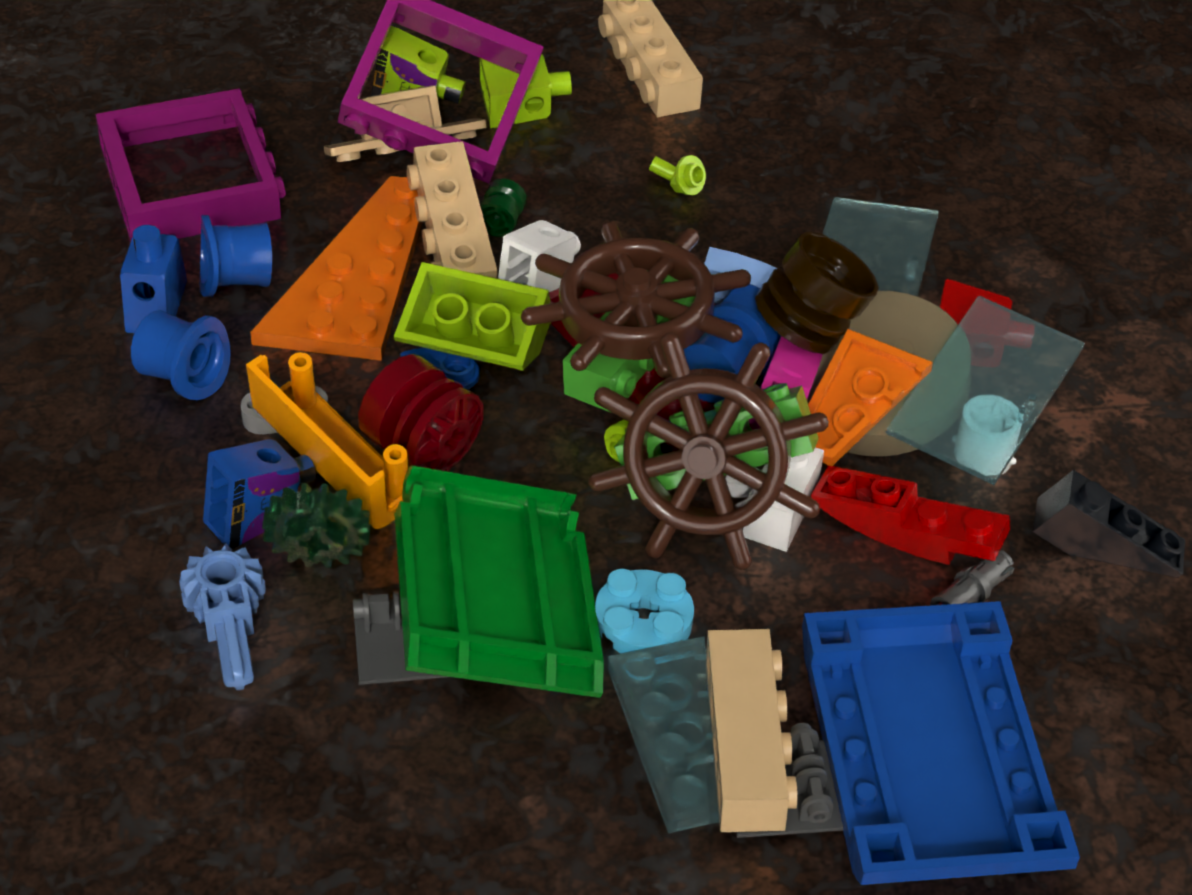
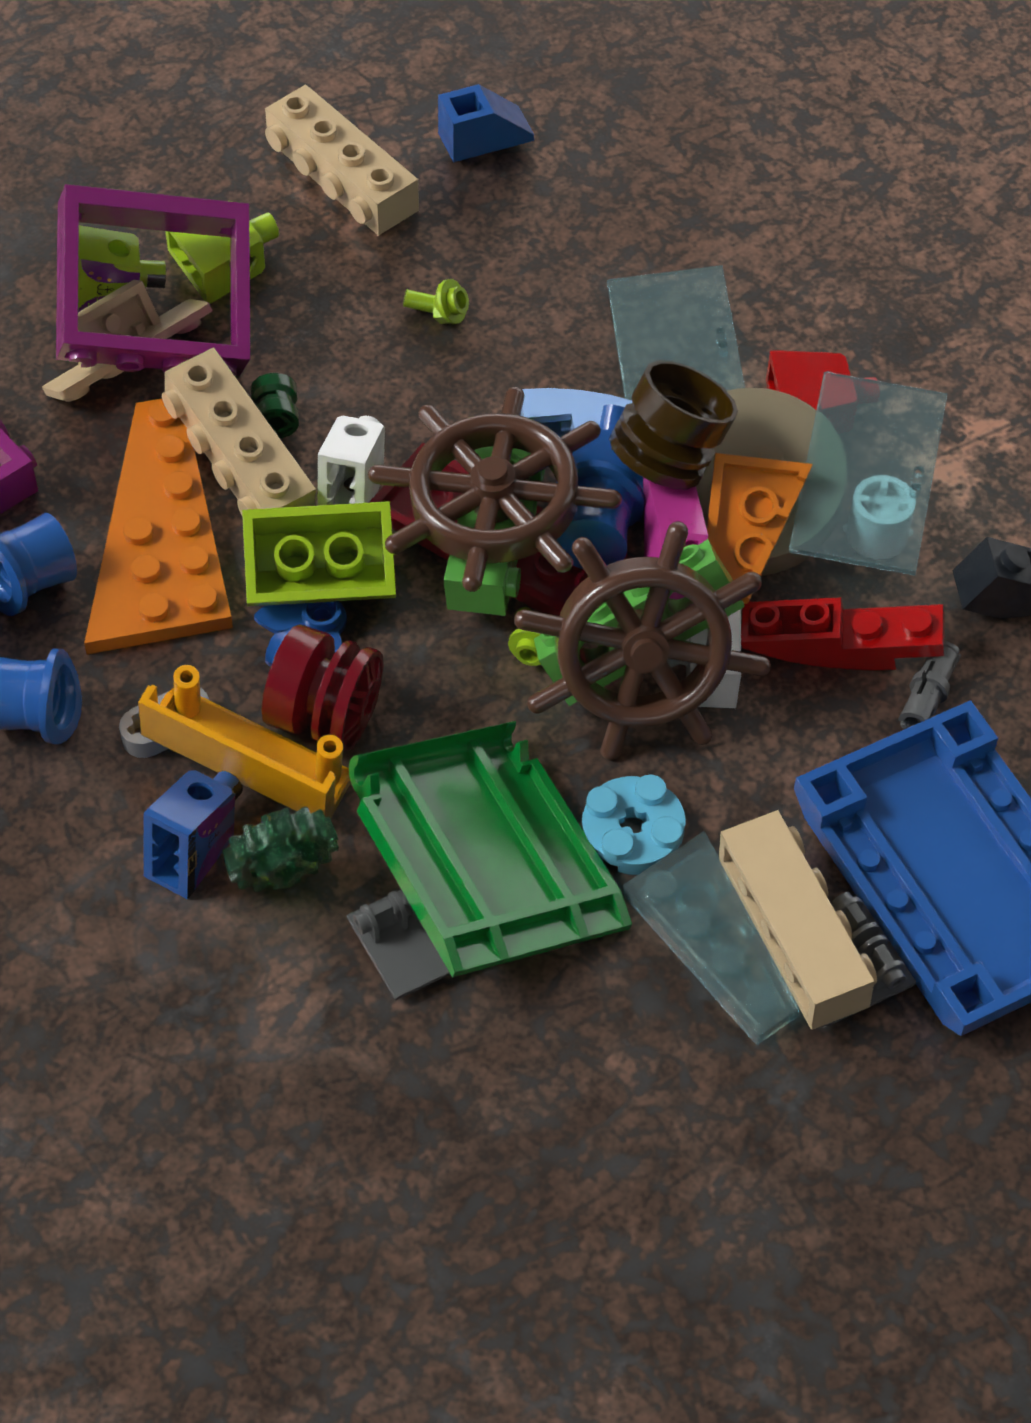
camera: 20 degrees left, 10 degrees up
medium blue gear [179,543,266,690] -> none
none -> blue slope [438,84,534,162]

